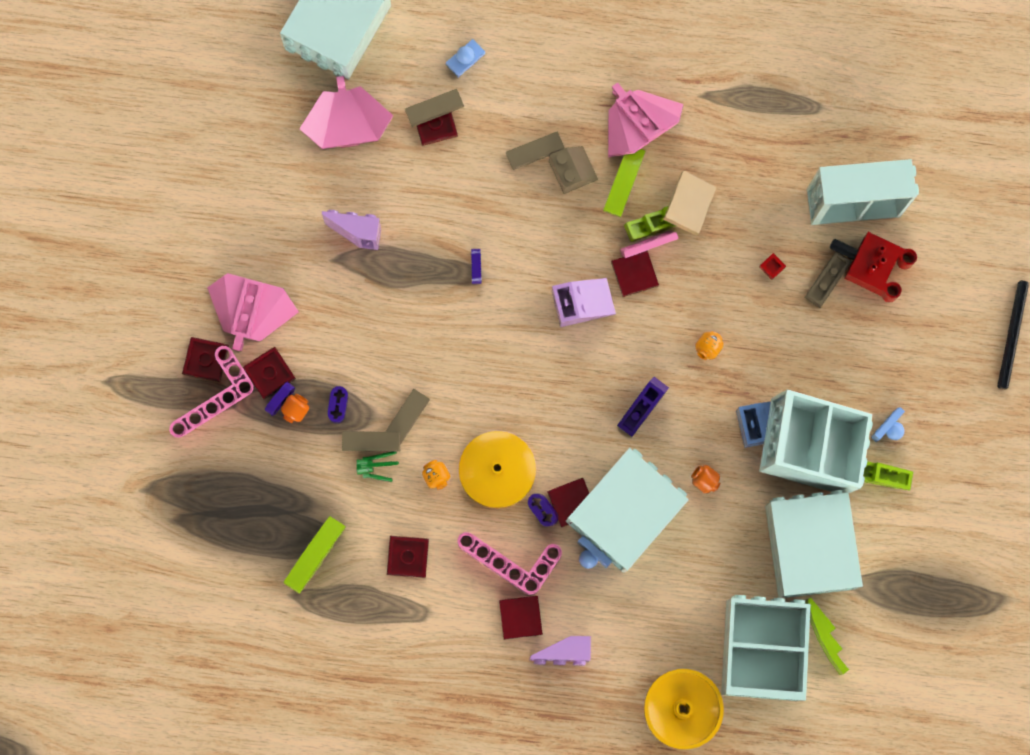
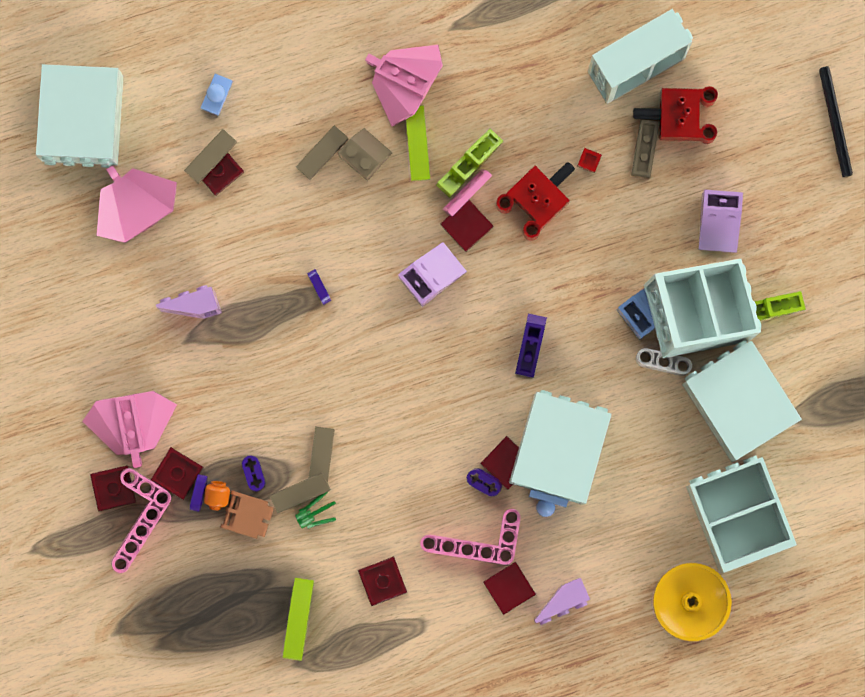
camera: 15 degrees left, 5 degrees up
light orange head [422,460,450,490] -> none
yellow dish [459,431,536,509] -> none
tan tile [664,171,716,236] -> none
orange head [691,465,721,494] -> none
light orange head [695,331,724,360] -> none
lime slope [805,597,849,675] -> none
light blue tile [871,407,905,442] -> none
none -> nougat plate [220,491,274,539]
none -> red piece [496,162,575,241]
none -> white beam [636,348,692,376]
none -> lavender slope [698,190,743,253]

